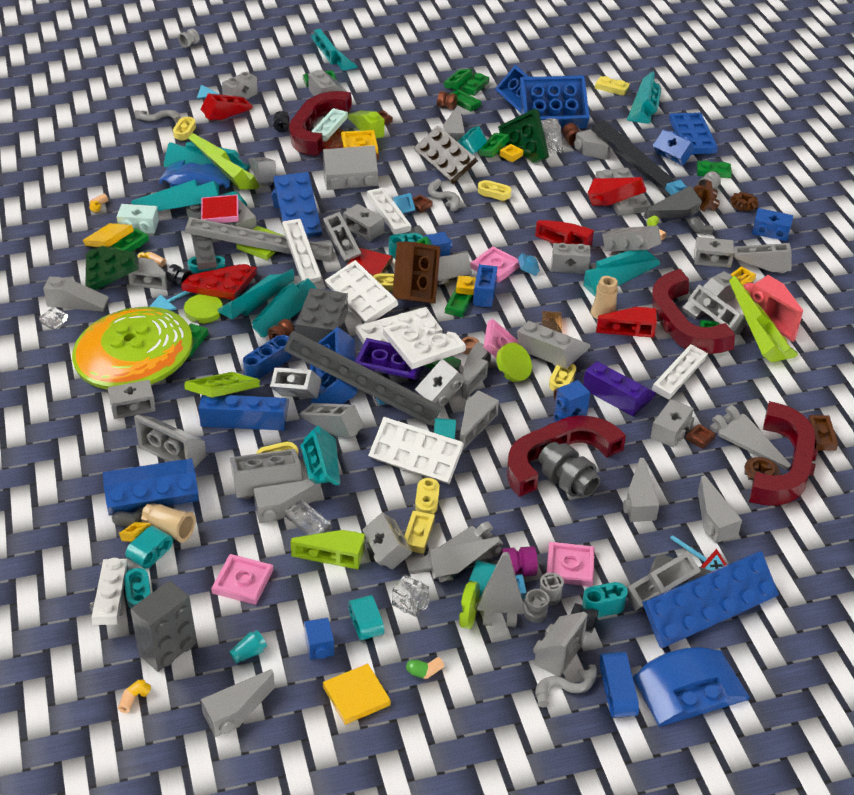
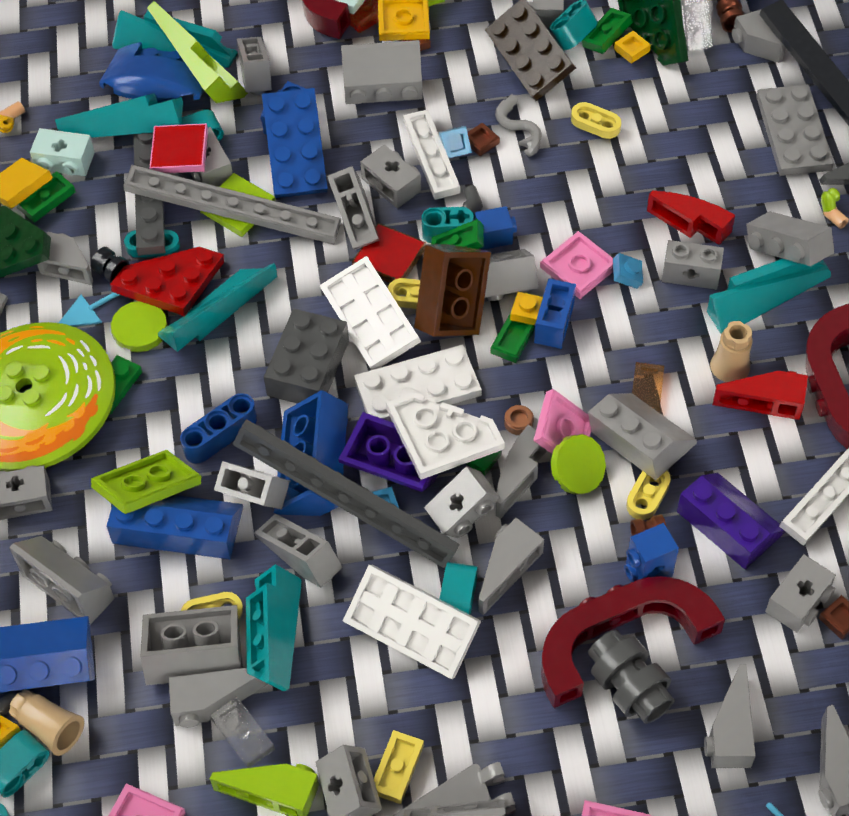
camera: 10 degrees right, 15 degrees up
light nougat arm [137,252,166,267] -> none
teal wedge [252,278,317,338] -> none
copper wheel [268,319,295,340] -> none
white plate [282,219,321,283] -> none
light yellow plate [415,478,440,514] -> none
red slope [587,177,647,206] -> none

